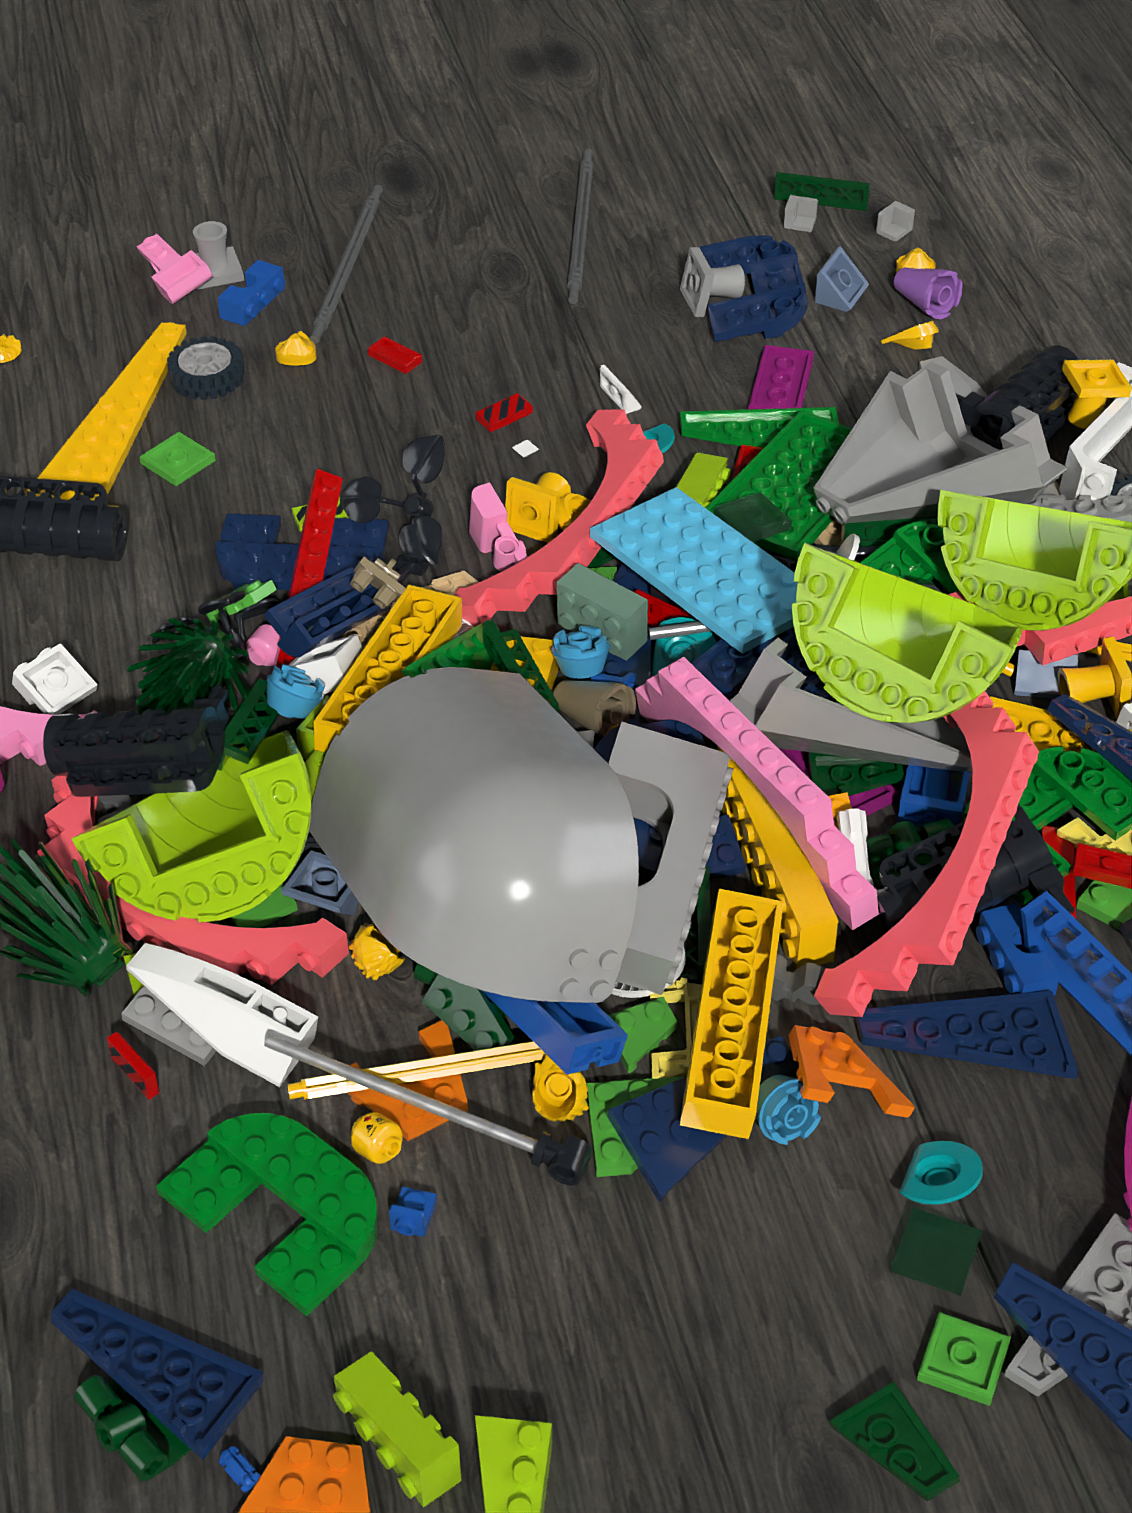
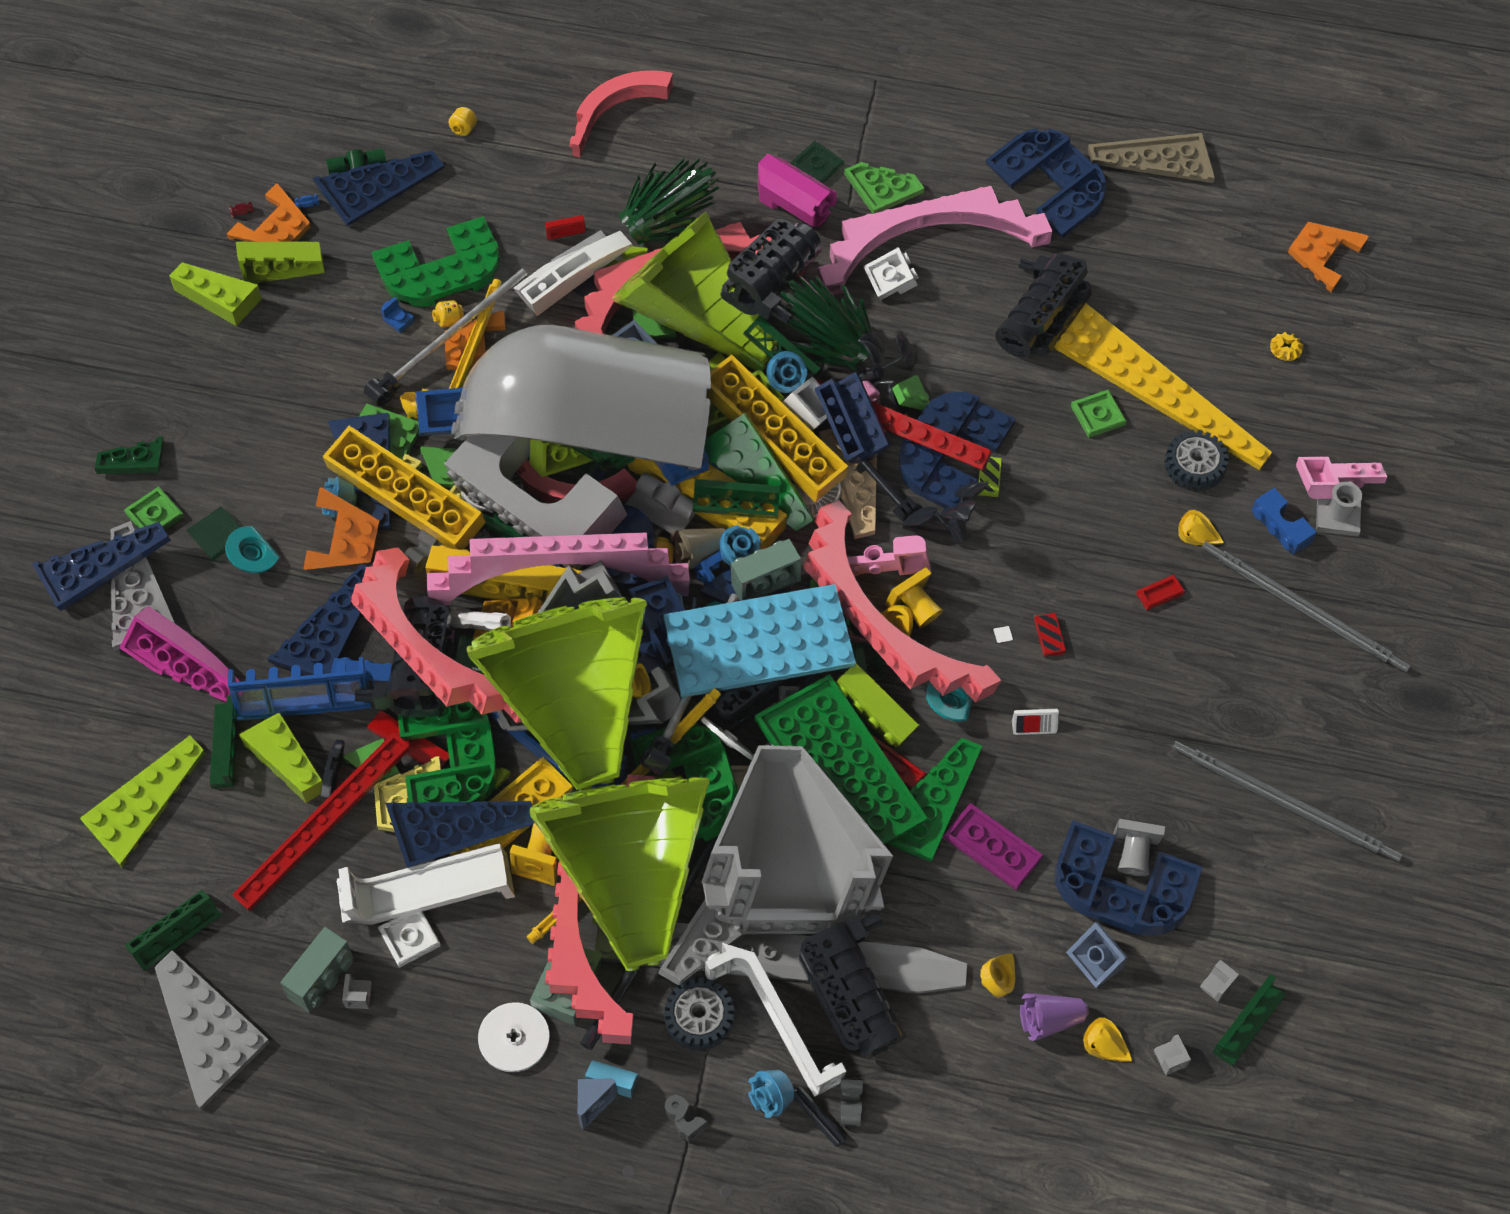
camera: 115 degrees right, 15 degrees up
dark tan hips [350,557,406,609] -> none
clear green tile [714,492,792,542] -> none
yellow plant [1062,360,1132,429] -> none

